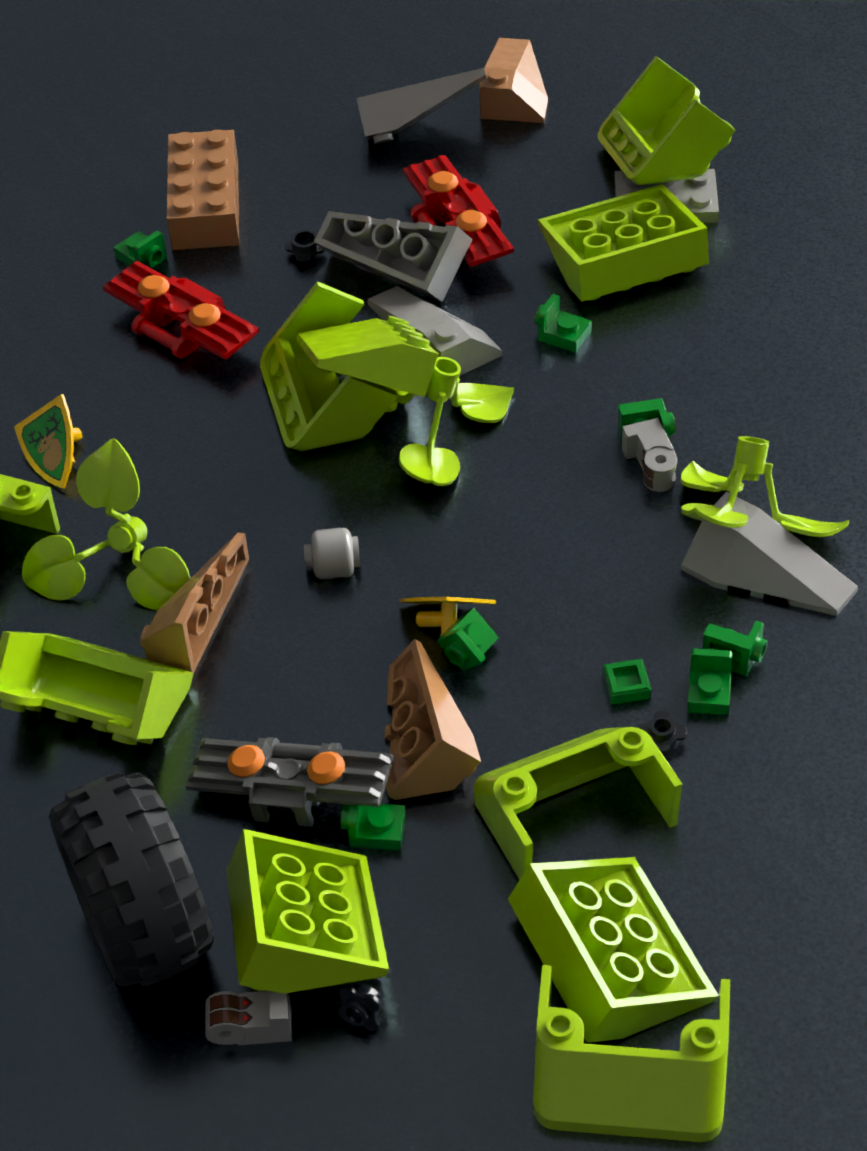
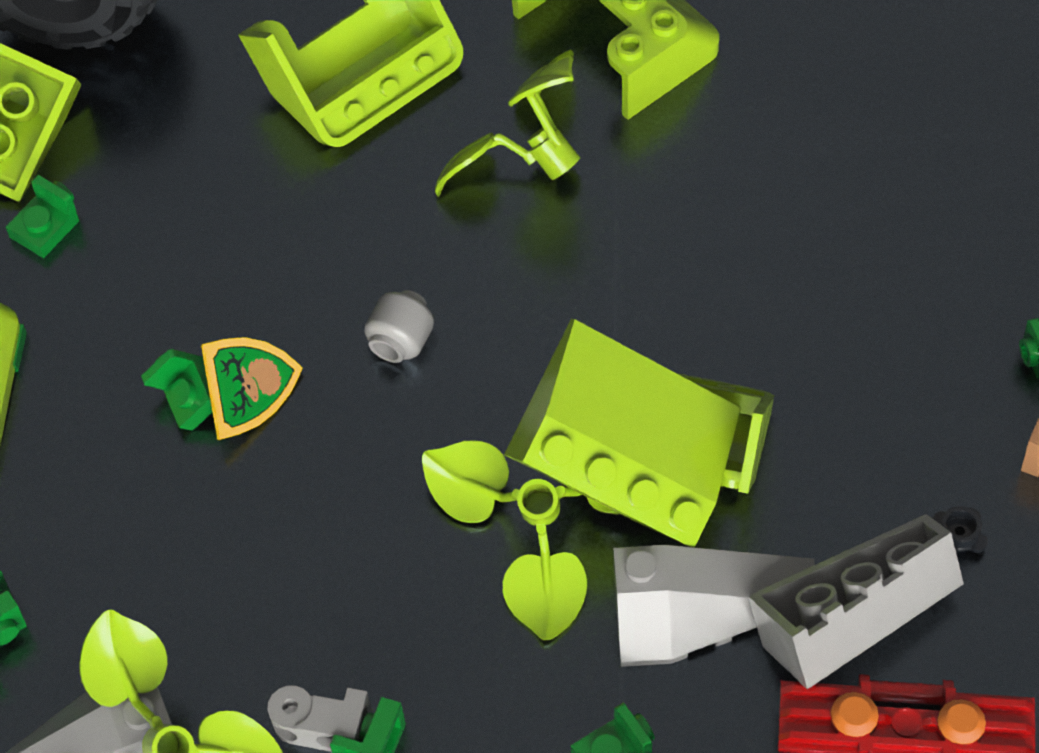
camera: 120 degrees right, 10 degrees up
shield [14,394,82,489] -> none
red piece [103,261,259,360] -> none
medium nougat wedge [140,532,249,673] -> none
dark grey piece [185,737,394,827] -> none
medium nougat wedge [384,639,481,800] -> none
green tile [602,659,652,705] -> none

